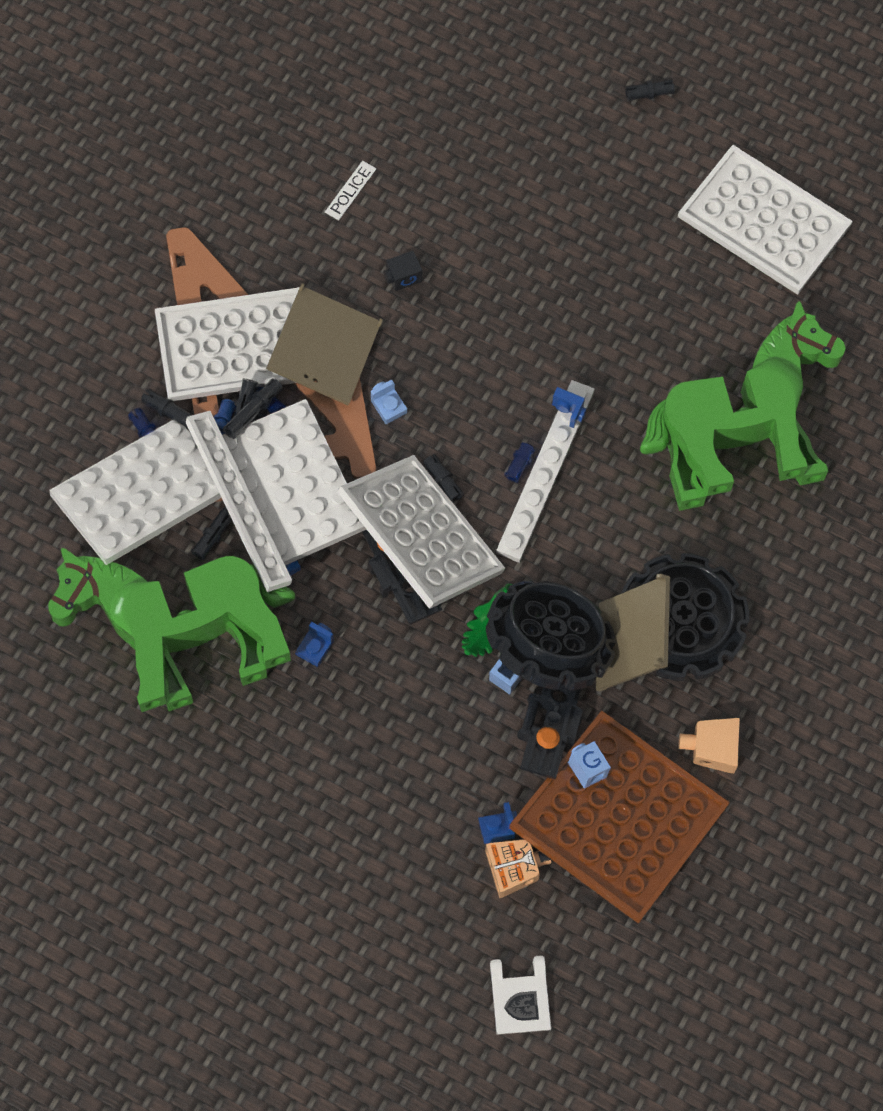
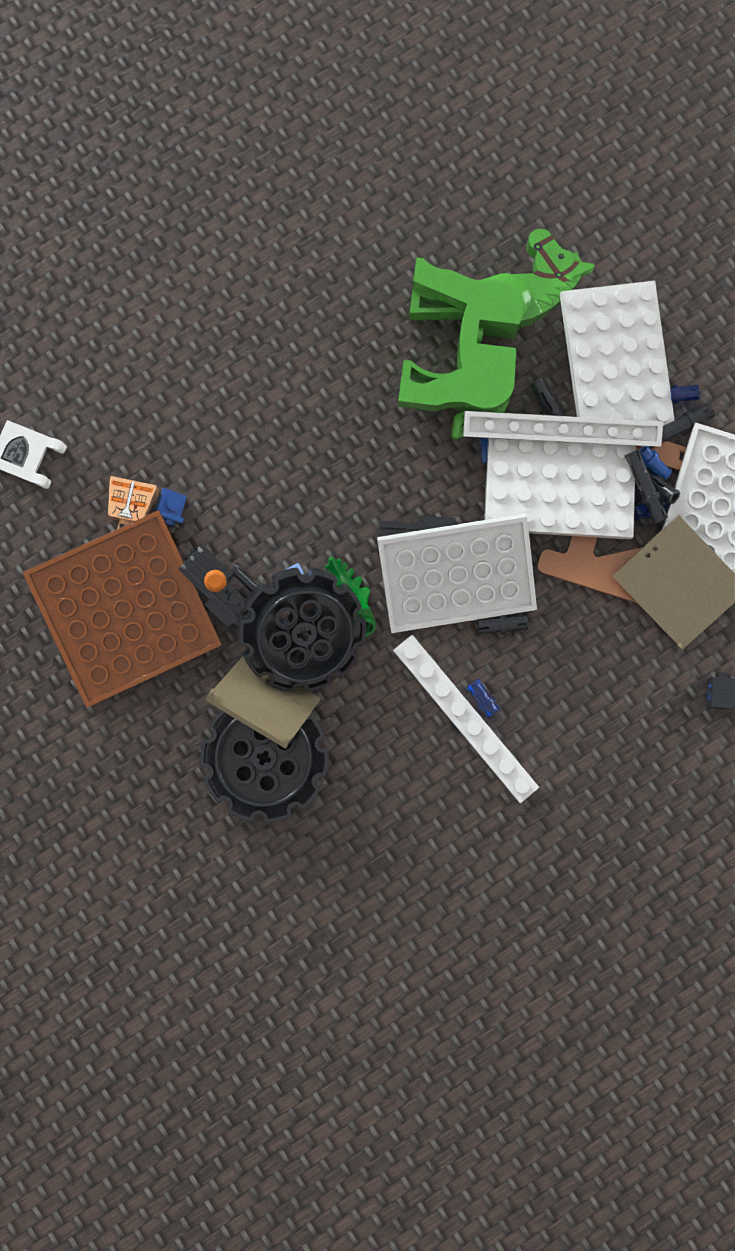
camera: 120 degrees right, 15 degrees up
blue bracket [296,622,334,667] -> none
light blue bracket [371,380,407,424] -> none
blue bracket [552,387,587,428] -> none
light blue brick [568,741,611,789] -> none
bright green animal [640,302,845,511] -> none
white plate [678,145,853,295] -> none
light nougat torso [679,718,740,773] -> none

